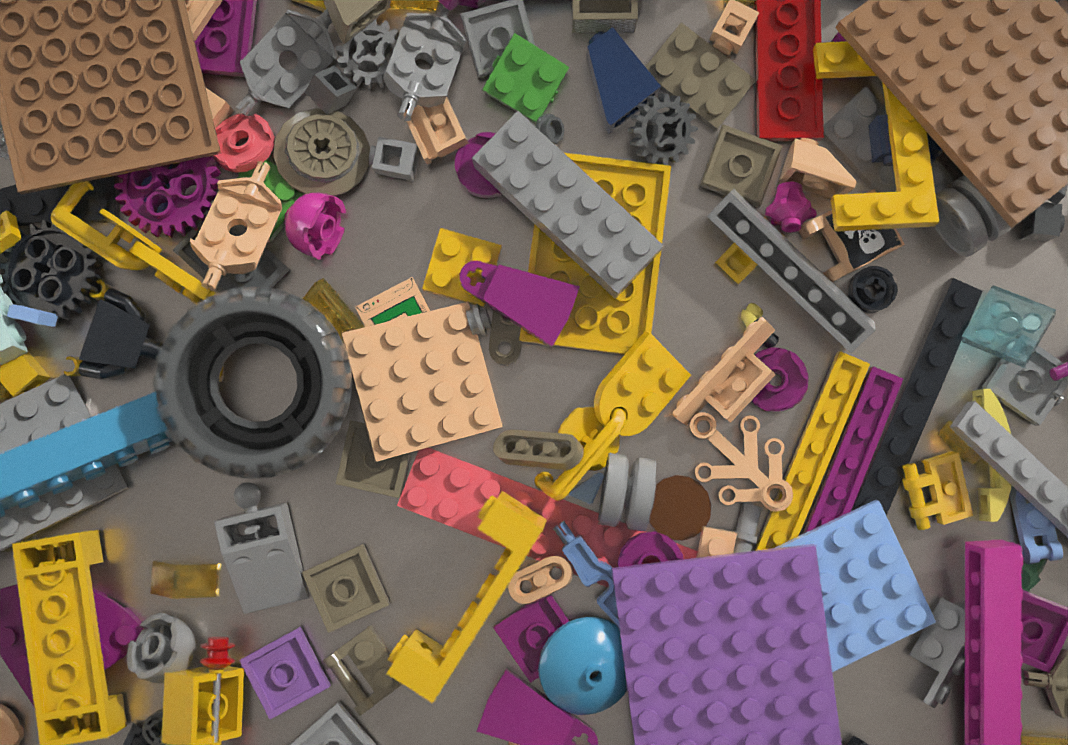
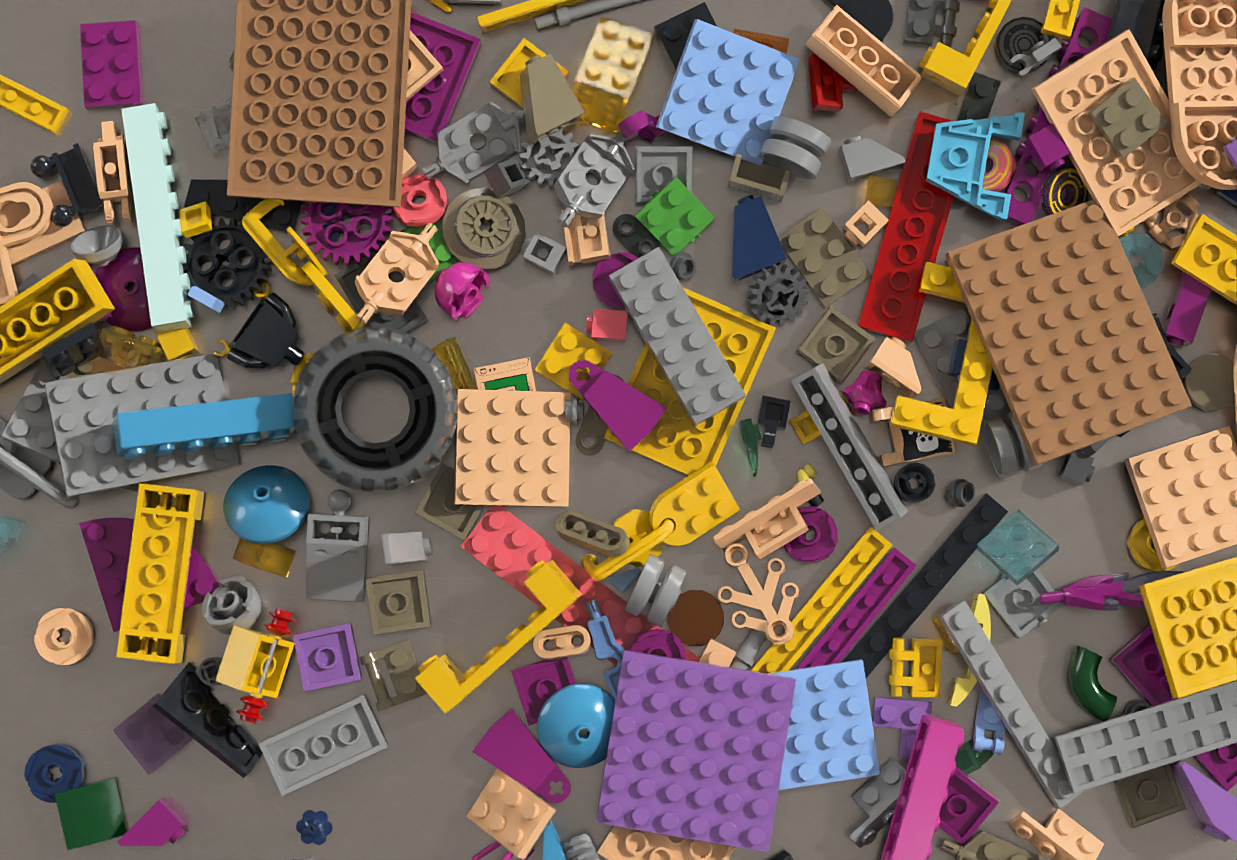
camera: 10 degrees right, 0 degrees up
none -> dark azure dish [223,465,309,544]
none -> light grey slope [381,532,431,566]
none -> coral brick [586,309,628,343]
none -> pearl dark grey plate [612,214,660,258]
none -> clear green plate [739,418,762,477]
none -> black plate [757,395,791,448]
none -> medium lavender plate [872,697,932,758]
none -> dark grey plate [946,479,975,507]

